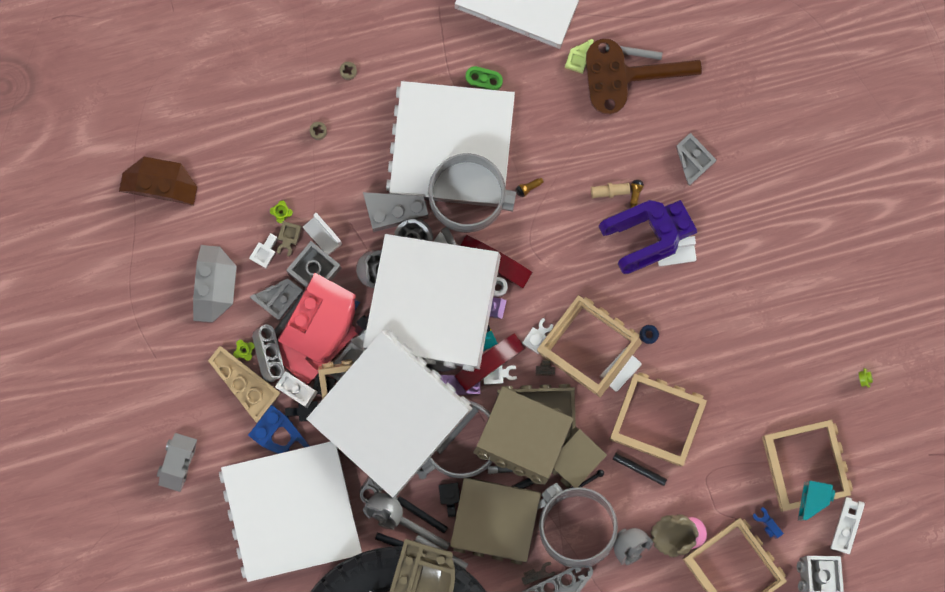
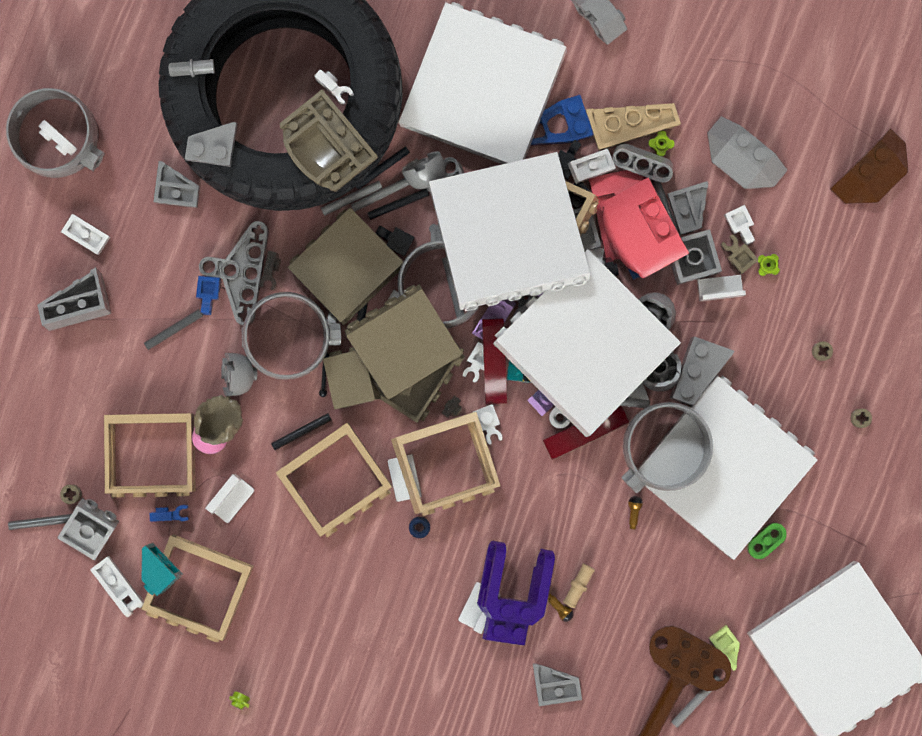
camera: 125 degrees right, 5 degrees up
none -> white panel [205,474,255,523]

